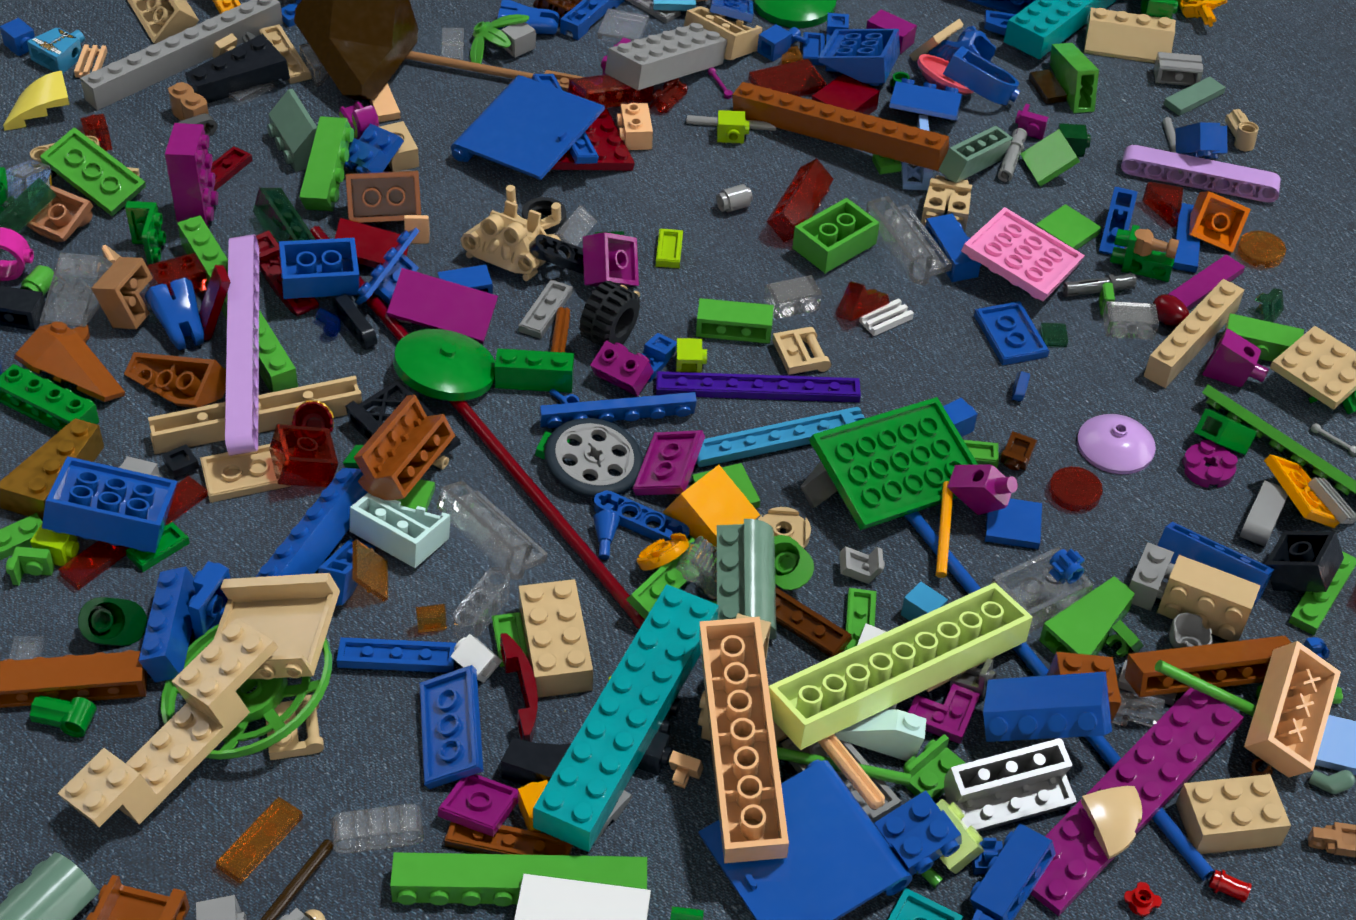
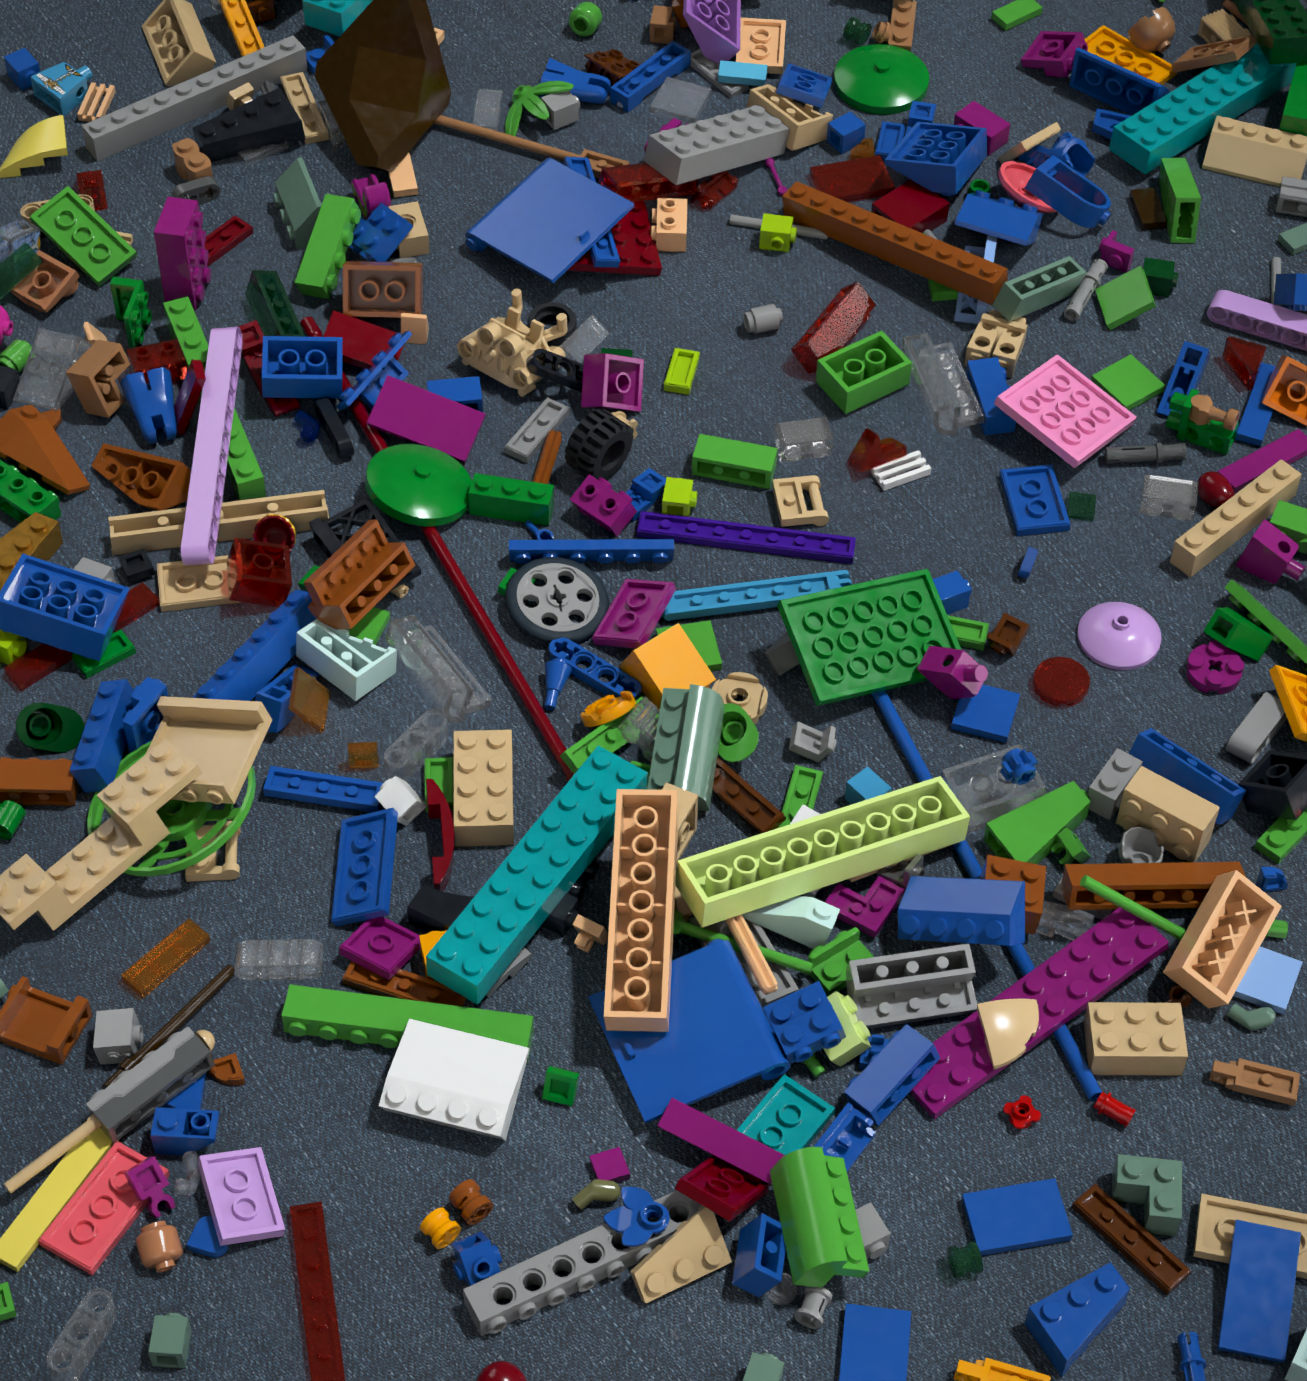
camera: 10 degrees right, 5 degrees up
blue hand [788,27,810,44] -> none
light orange bar [936,481,953,578] -> none
bright green tile [1098,282,1115,317] -> none

